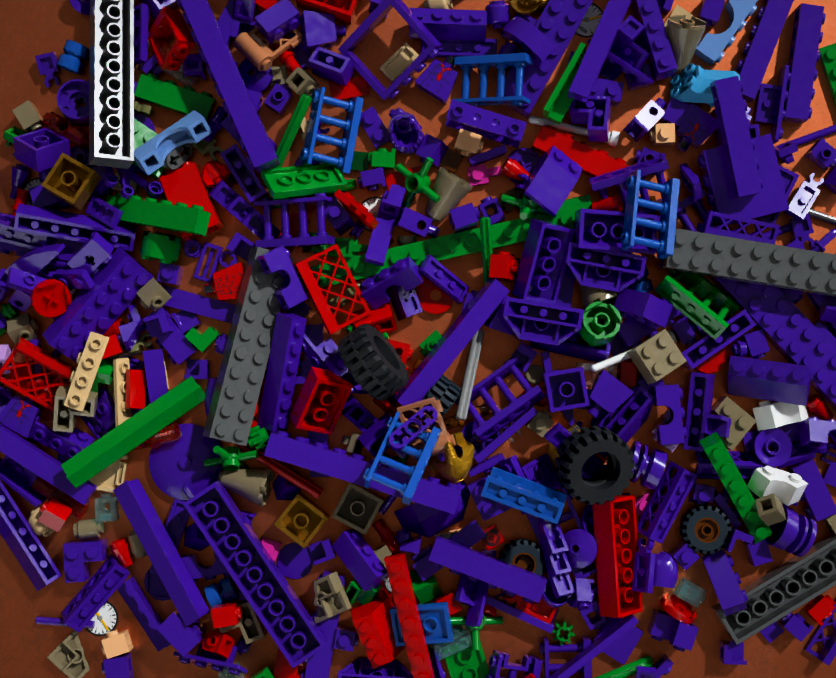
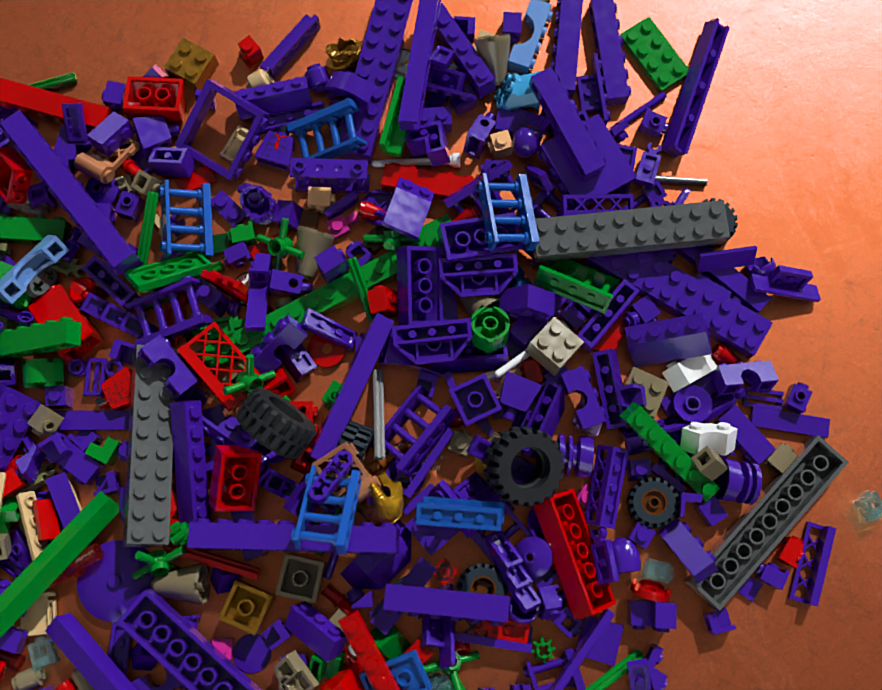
camera: 20 degrees left, 10 degrees down
dark tan tile [341,433,363,454] -> none
dark tan tile [525,365,544,384] -> none
none -> green bar [223,354,276,398]
none -> dark purple hair [512,127,541,158]

